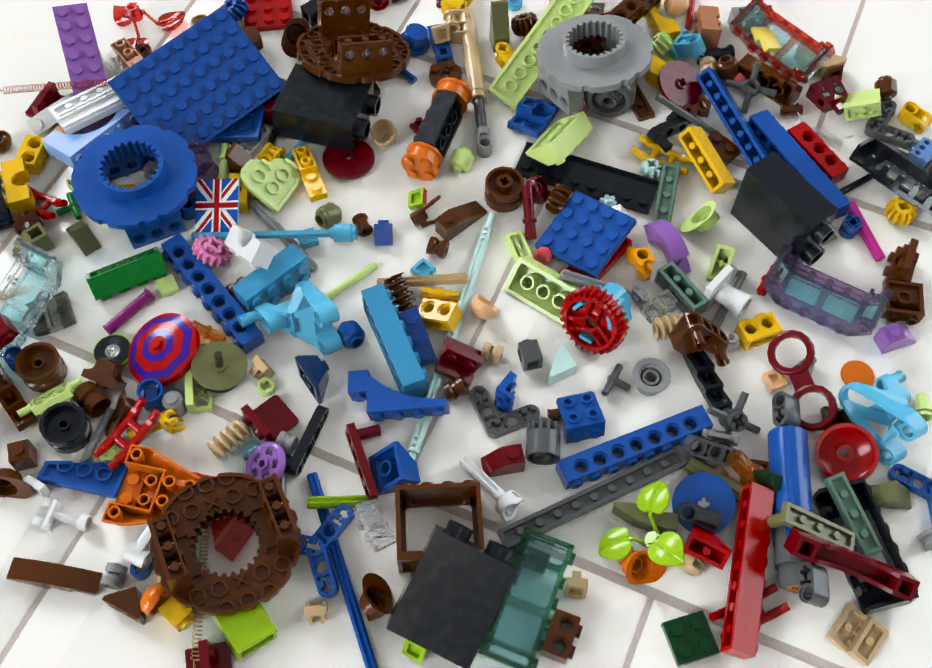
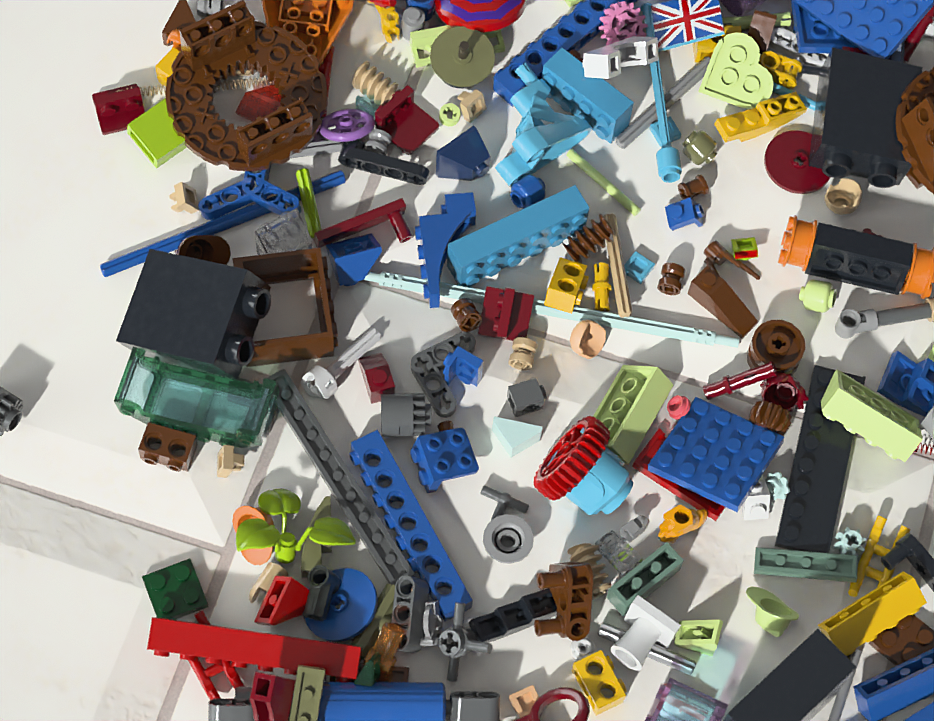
camera: 80 degrees right, 5 degrees up
clear orange axle [192,320,227,342] -> none
blue plate [399,306,437,367] -> none
yellowish green tile [505,230,534,264] -> none
light grey axle [560,269,629,294] -> none
medium lavender arch [643,219,691,274] -> none

